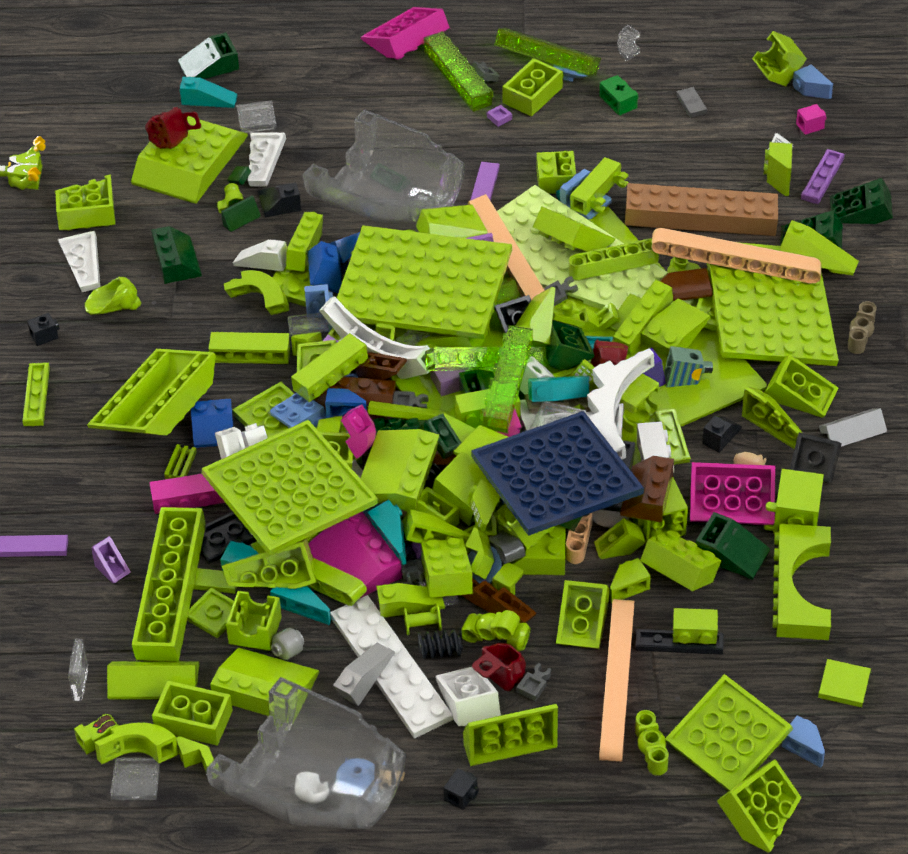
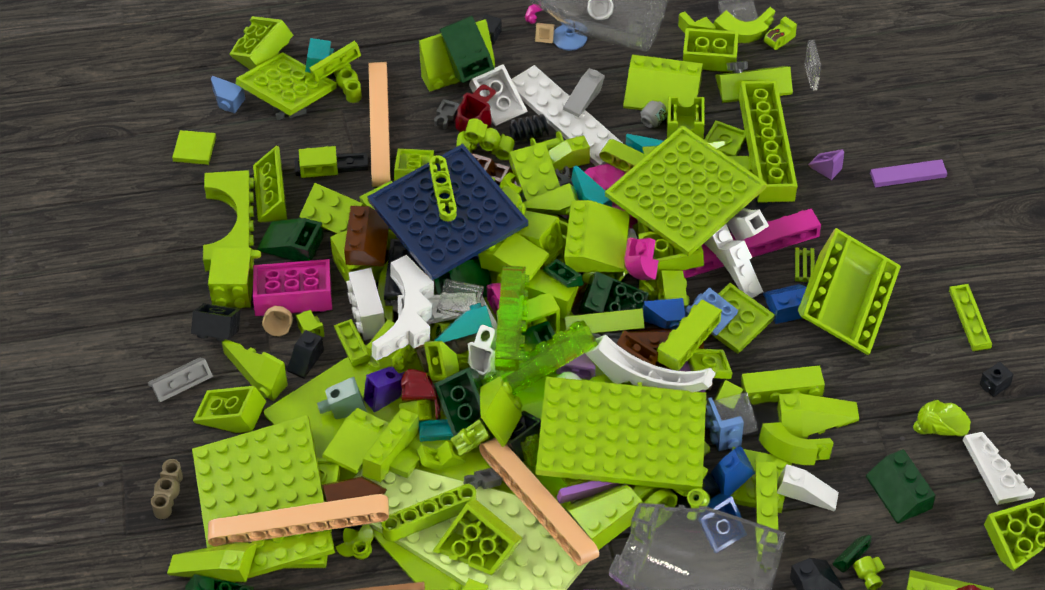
camera: 170 degrees right, 5 degrees up
none -> lime slope [253,145,287,223]
none -> lime brick [296,310,325,337]
none -> teal brick [305,38,334,73]
none -> lime tile [309,41,361,82]
none -> lime beam [429,155,457,222]
none -> dark green slope [439,15,495,83]
none -> dark pink arm [525,2,544,24]
none -> lime piece [687,488,710,519]
none -> dark grey plate [727,61,748,73]
none -> lime wedge [777,393,859,439]

